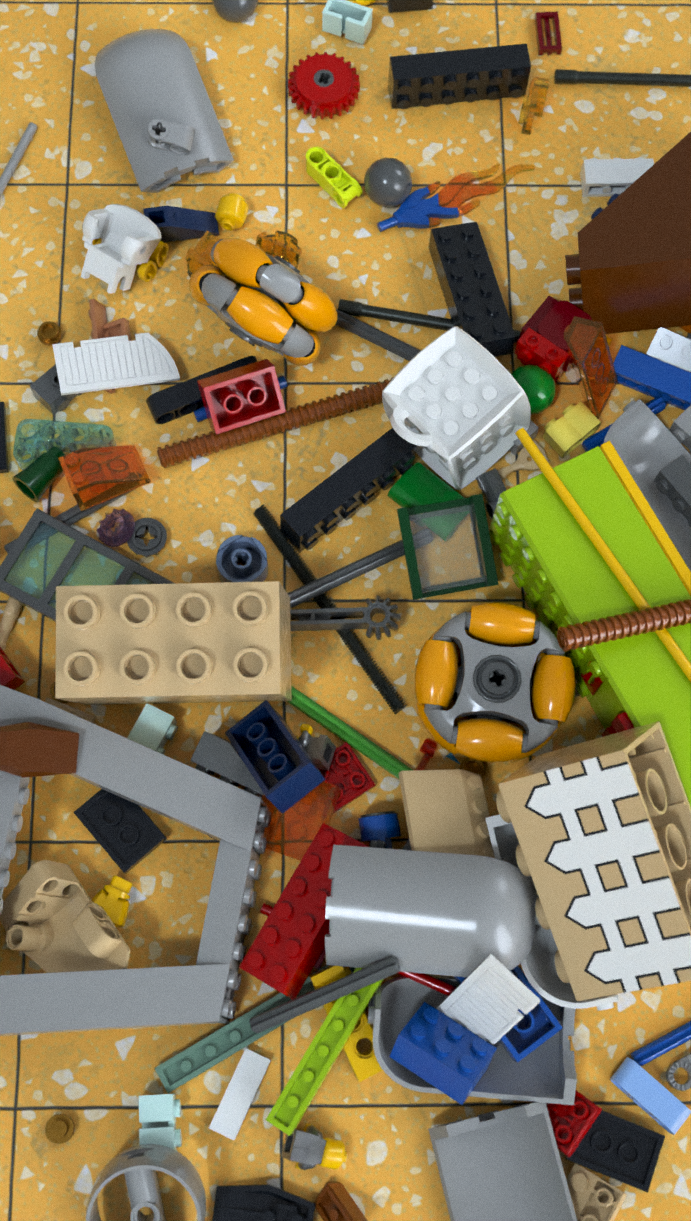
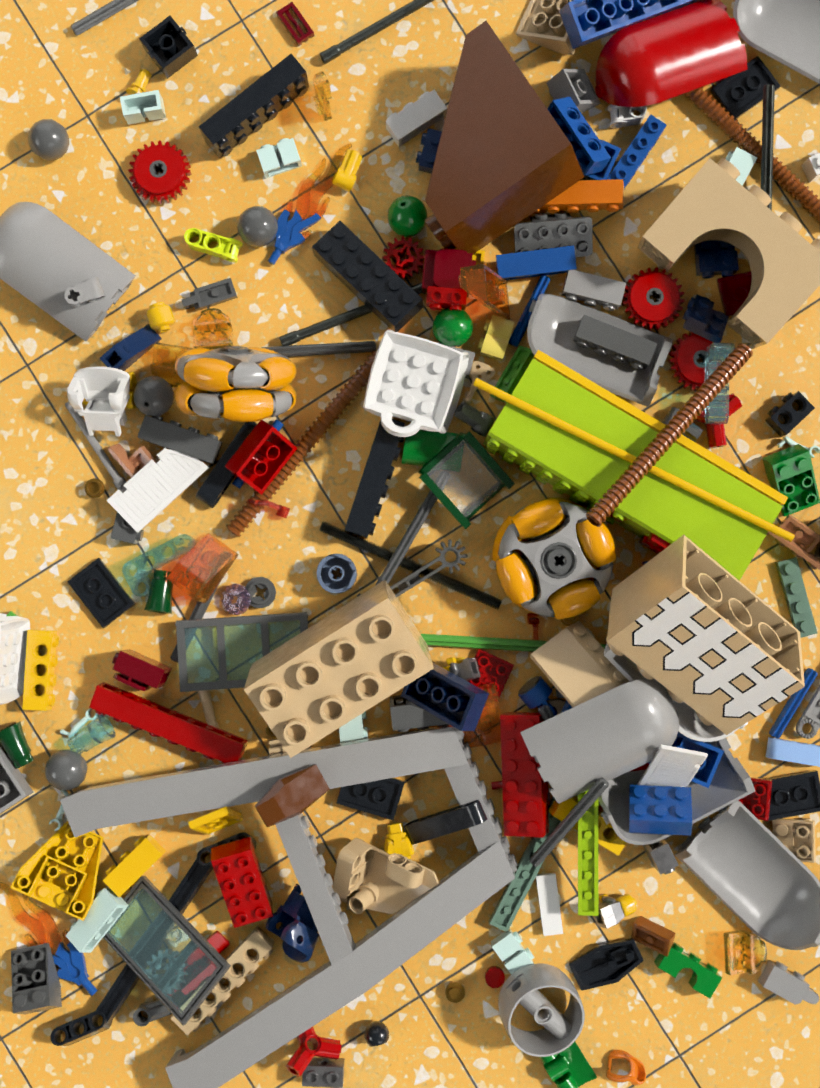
camera: 30 degrees left, 15 degrees up
none -> light grey bar [65,401,127,493]
none -> dark grey piece [133,376,174,417]
none -> dark grey brick [137,415,222,465]
none -> dark grey hinge [181,278,238,310]
none -> clear red piece [248,499,290,519]
none -> light aqua piece [256,138,302,178]
none -> yellow piece [331,149,362,192]
none -> red gear [382,236,424,280]
none -> green piece [388,195,427,237]
none -> black beam [404,800,487,845]
none -> red tile [485,966,505,988]
none -> flat silver brick [643,839,679,875]

